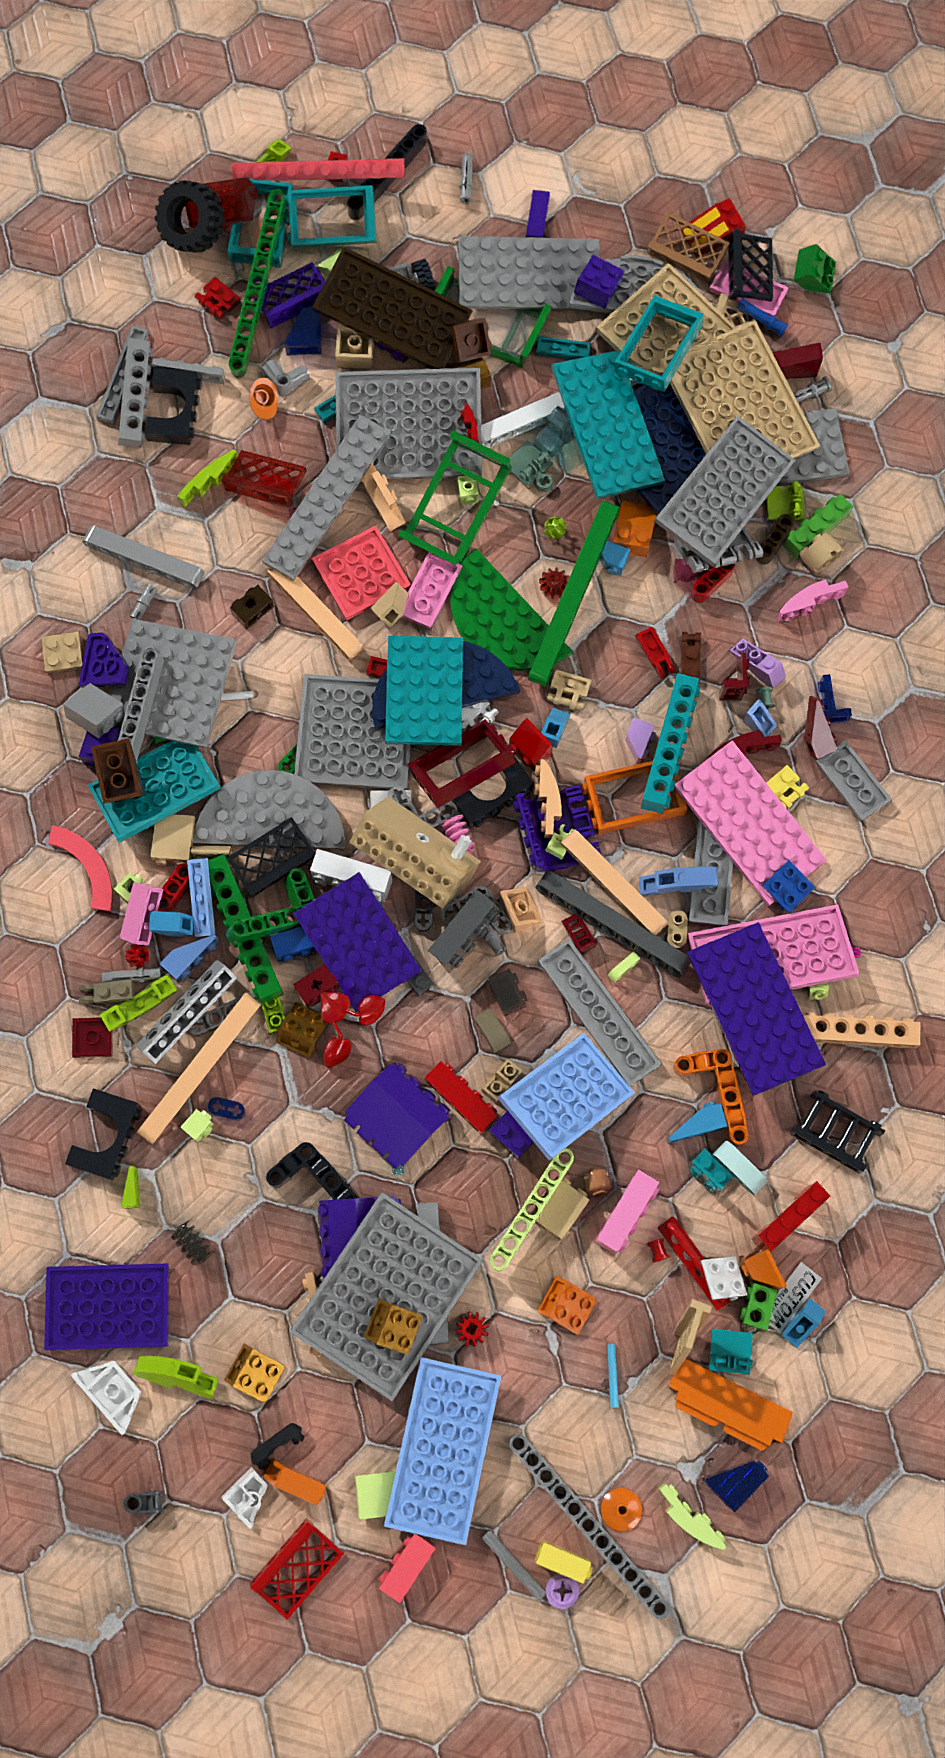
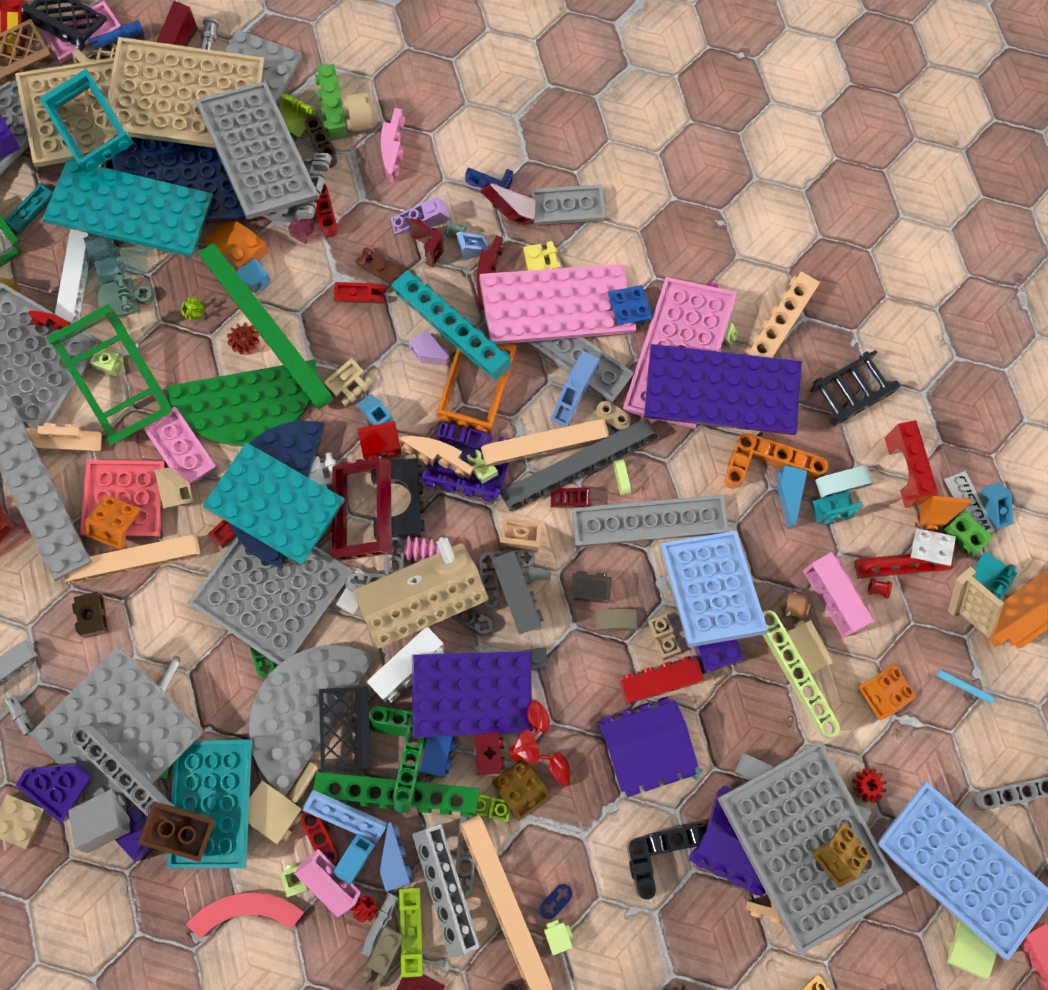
camera: 65 degrees left, 0 degrees up
none -> orange bracket [85,496,141,550]

